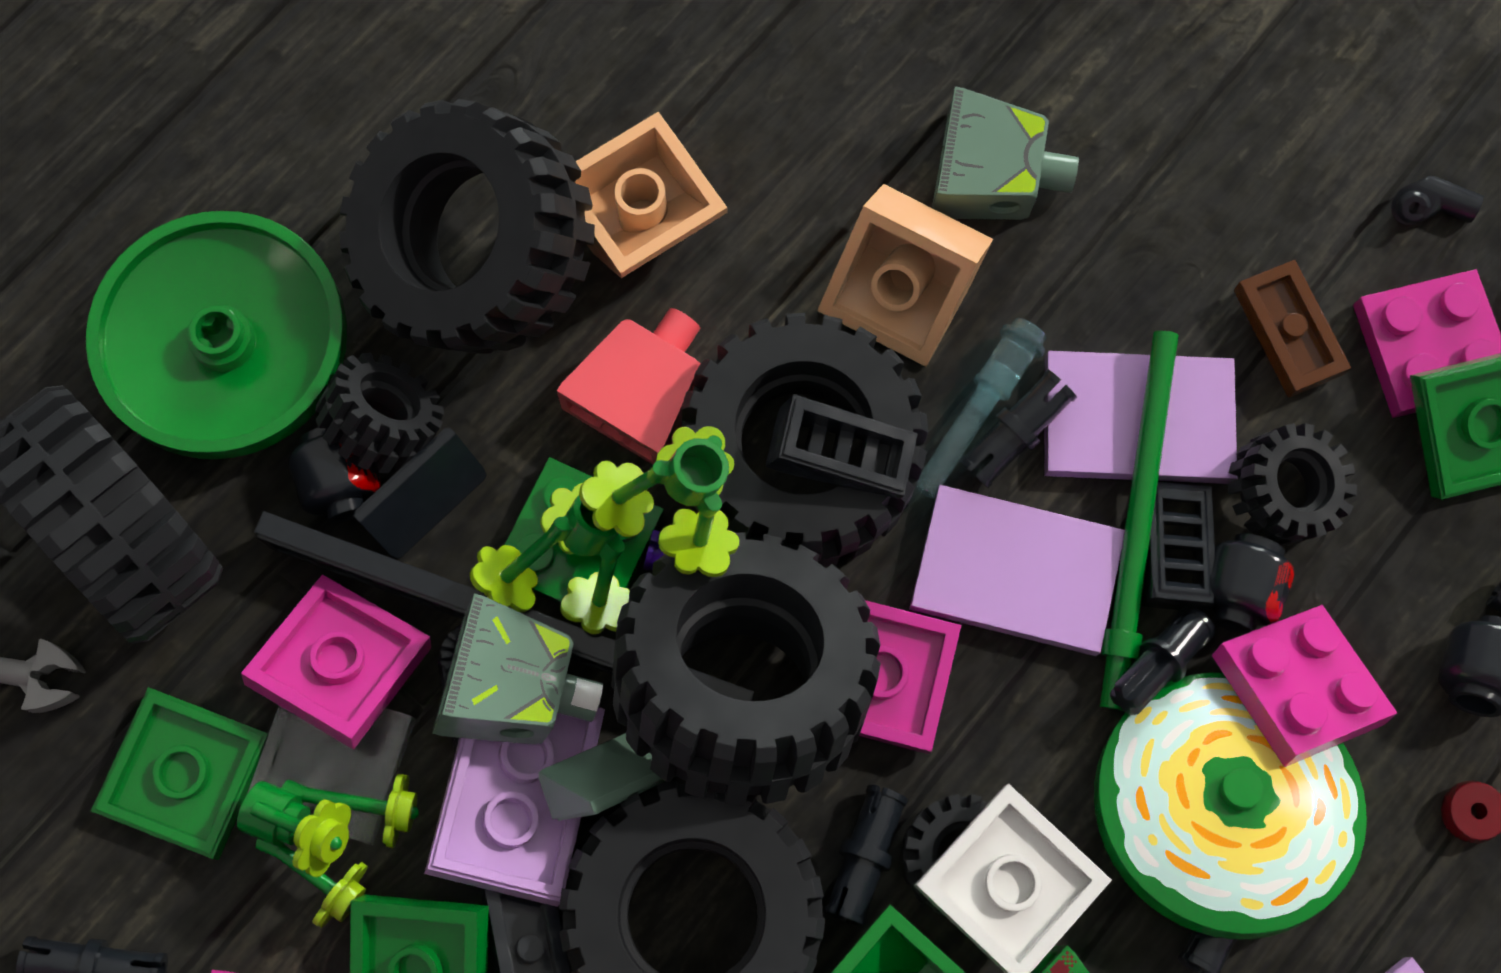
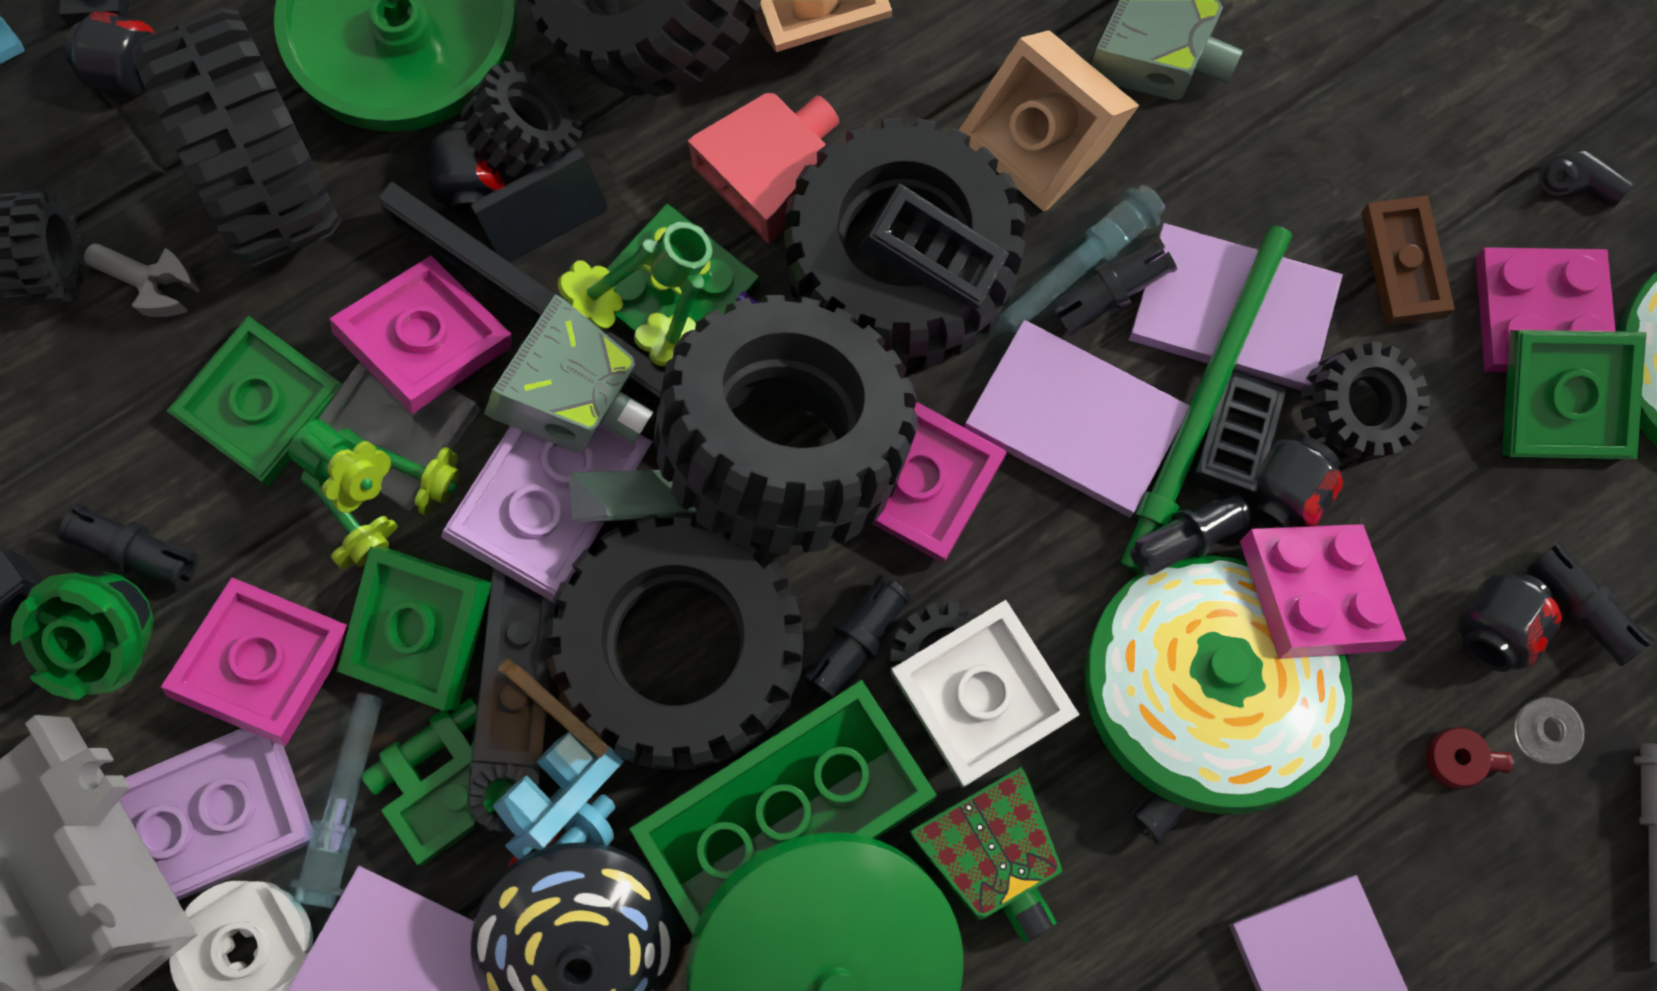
camera: 20 degrees right, 0 degrees up
lime plant [579,426,740,577] -> none

